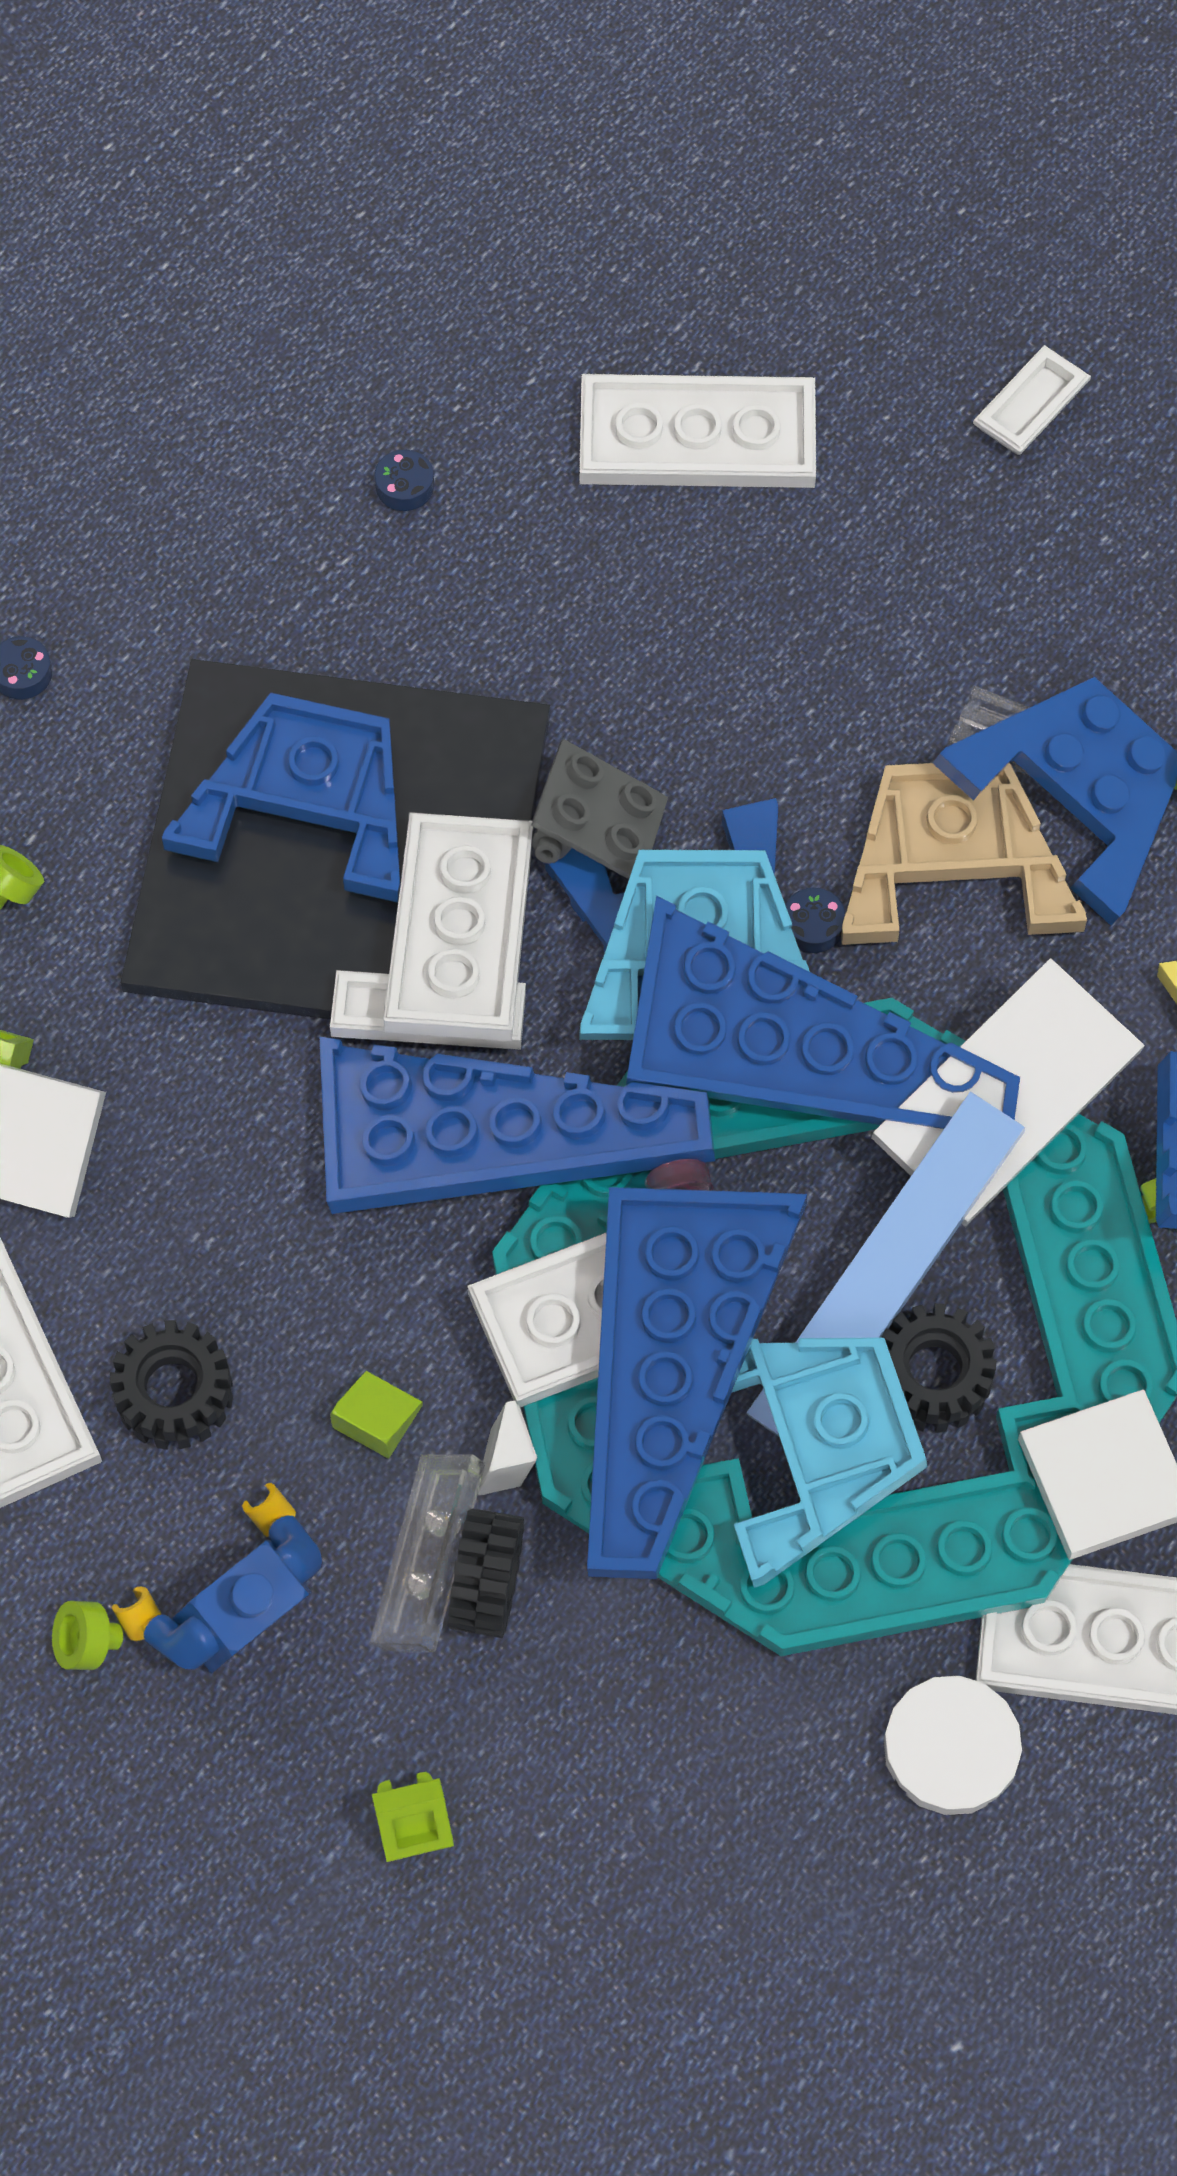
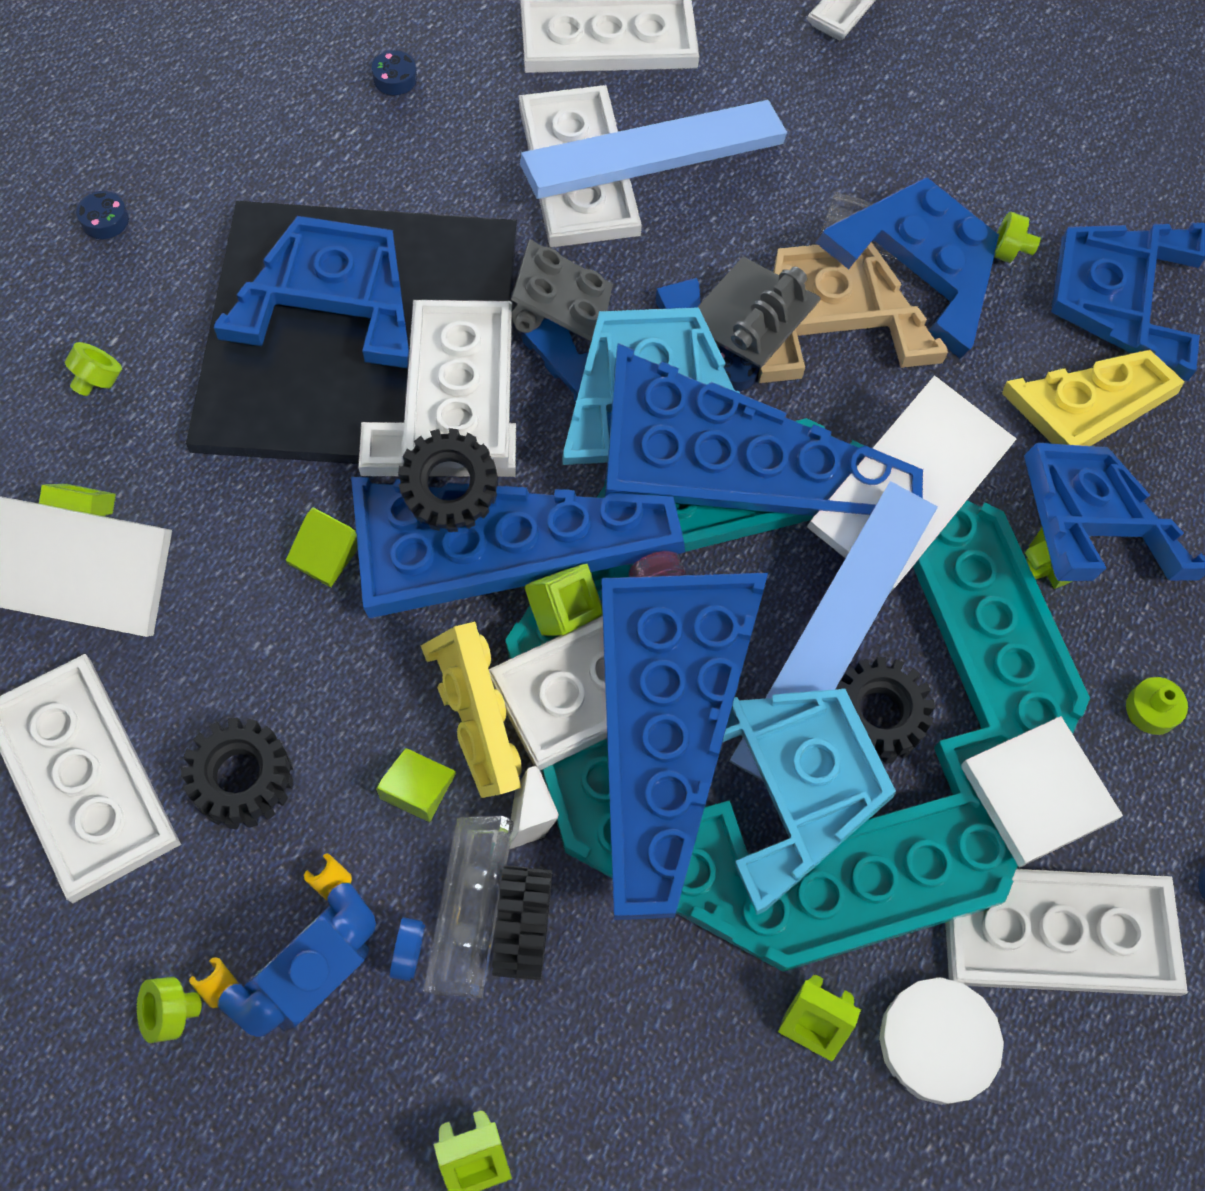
camera: 10 degrees left, 0 degrees up
none -> lime slope [286,507,358,587]
none -> blue tile [389,917,425,982]
none -> black tyre [398,428,498,532]
none -> light yellow wing [421,622,522,798]
none -> white tile [519,85,642,248]
none -> light blue tile [520,100,787,199]
none -> lime slope [525,564,603,635]
none -> dark grey hinge [697,257,821,368]
none -> lime tile [778,975,861,1062]

